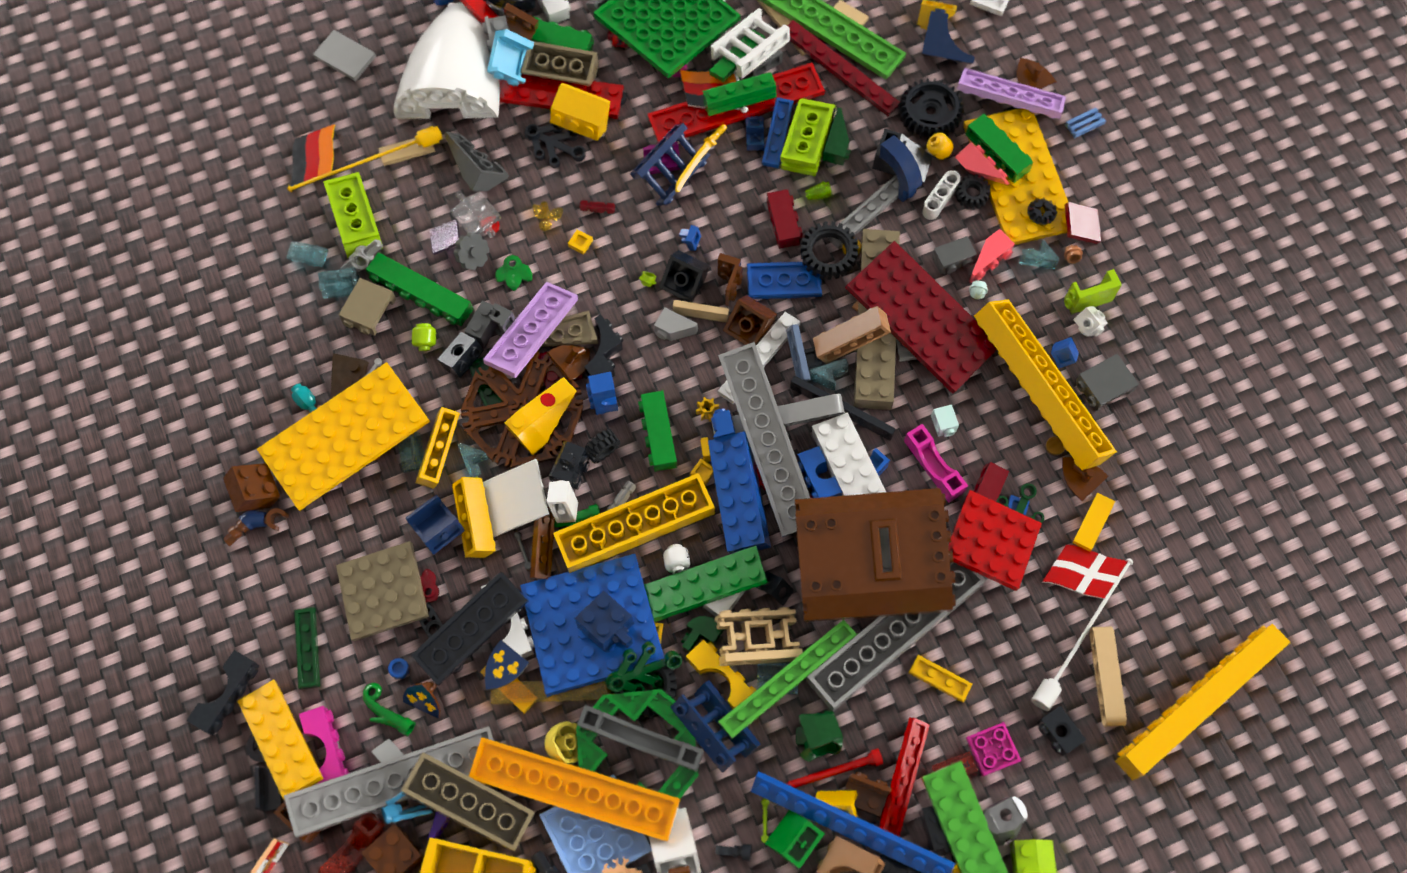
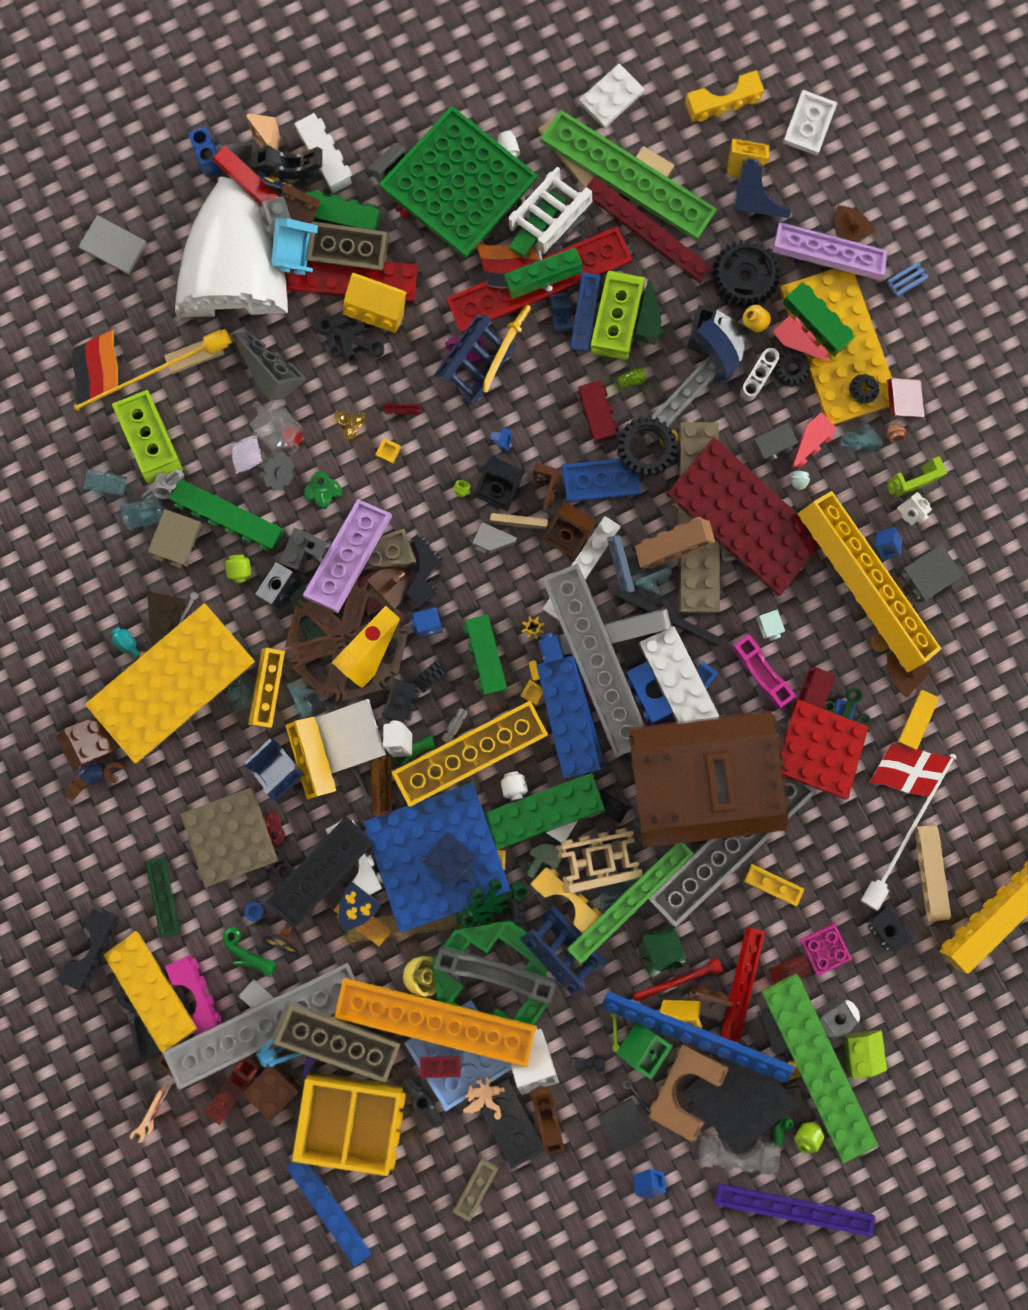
camera: 10 degrees left, 15 degrees up
none -> dark red hinge [420,1056,461,1078]

